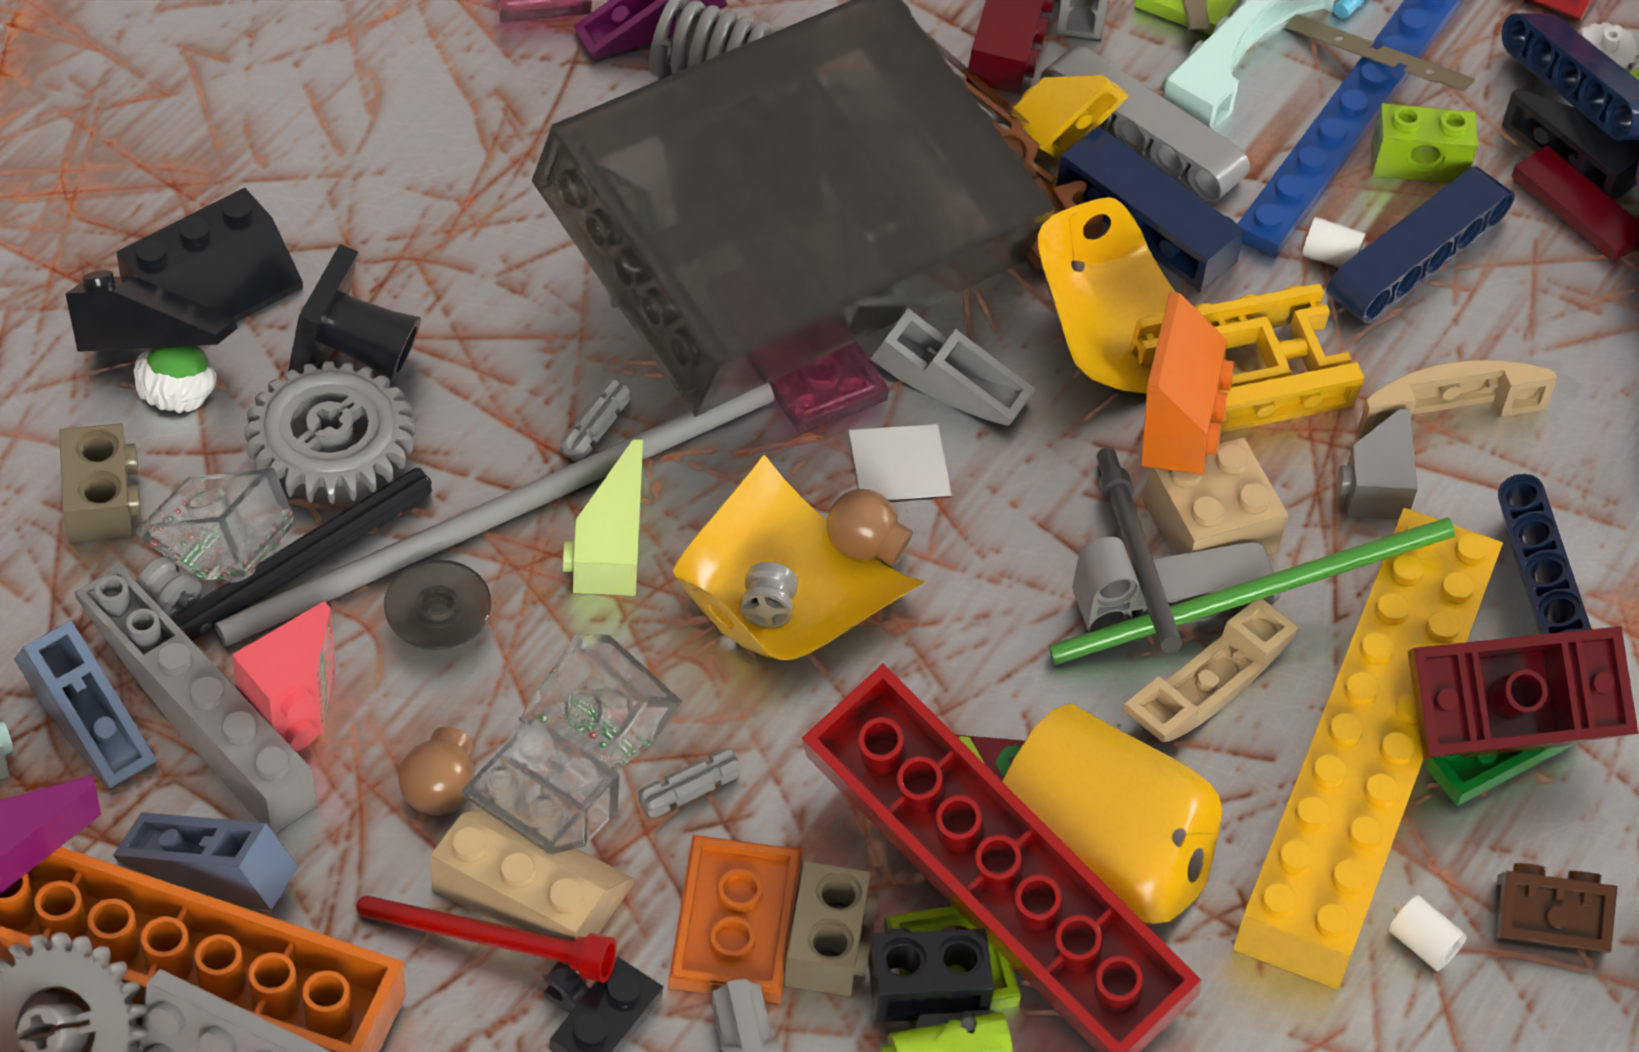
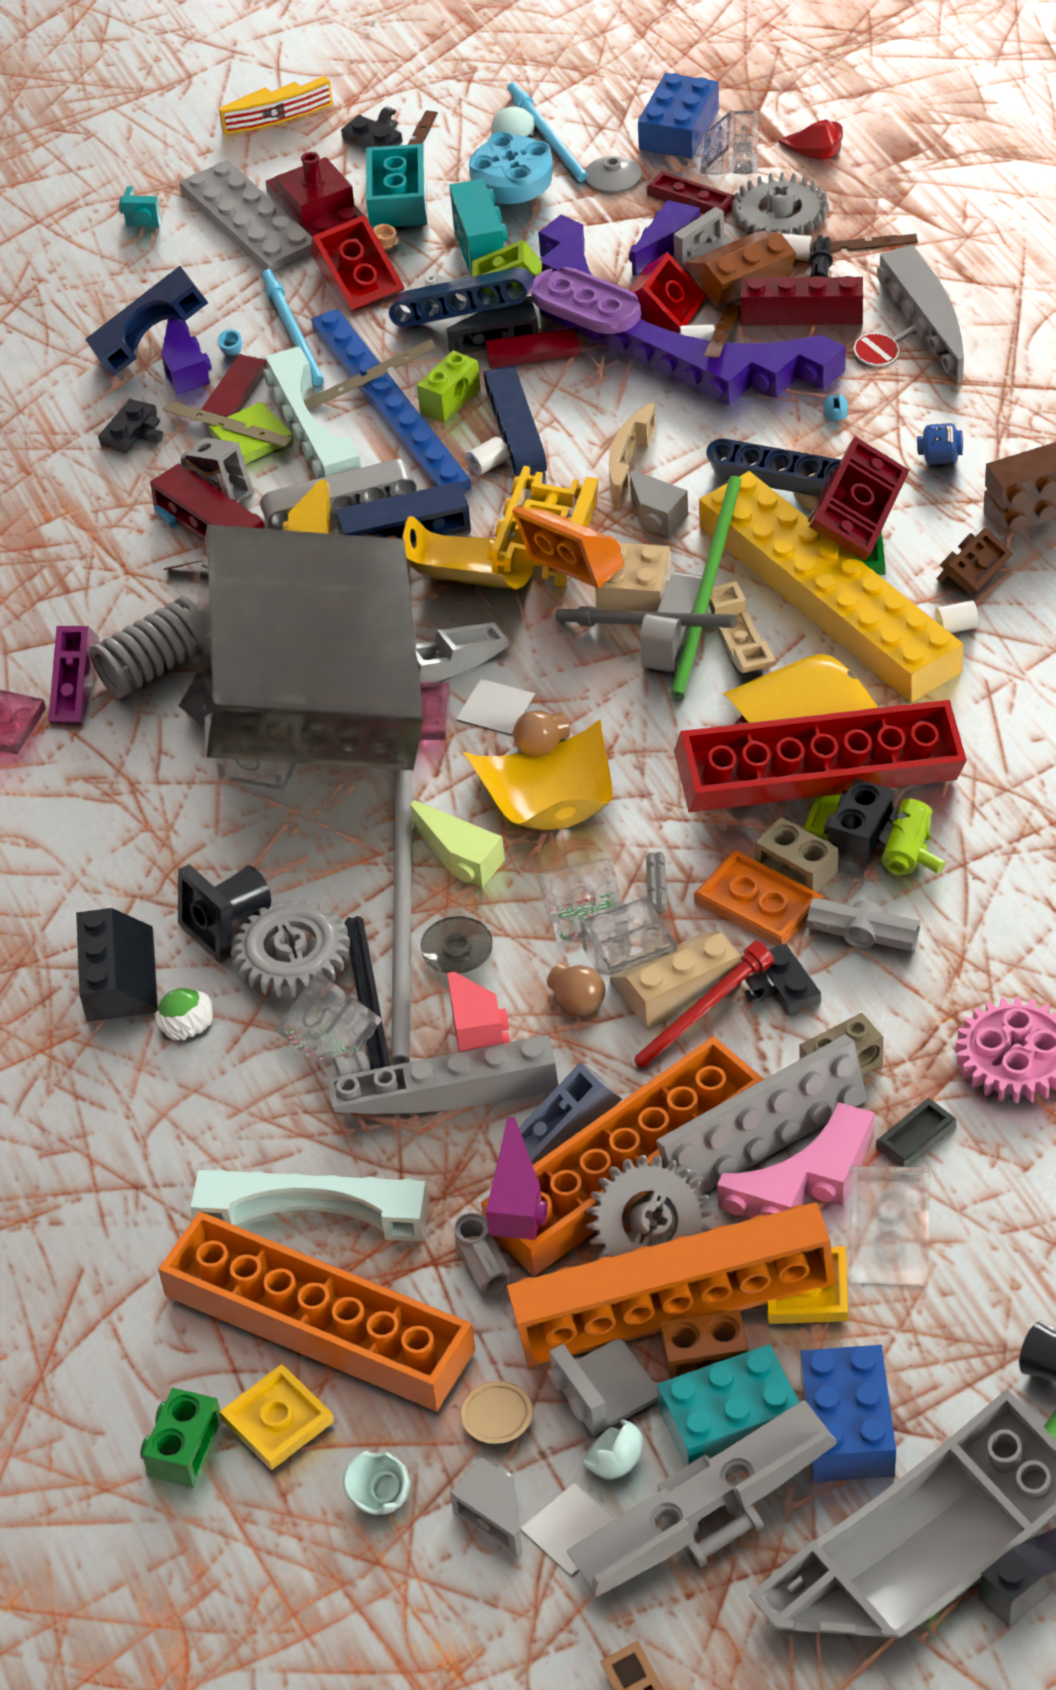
camera: 50 degrees left, 5 degrees down
sand blue slope [14,620,158,790] -> none
dark tan brick [59,423,141,543] -> none
black slope [65,270,237,352] -> none
light grey axle [560,379,630,462] -> none
light grey wheel [740,562,798,628] -> none

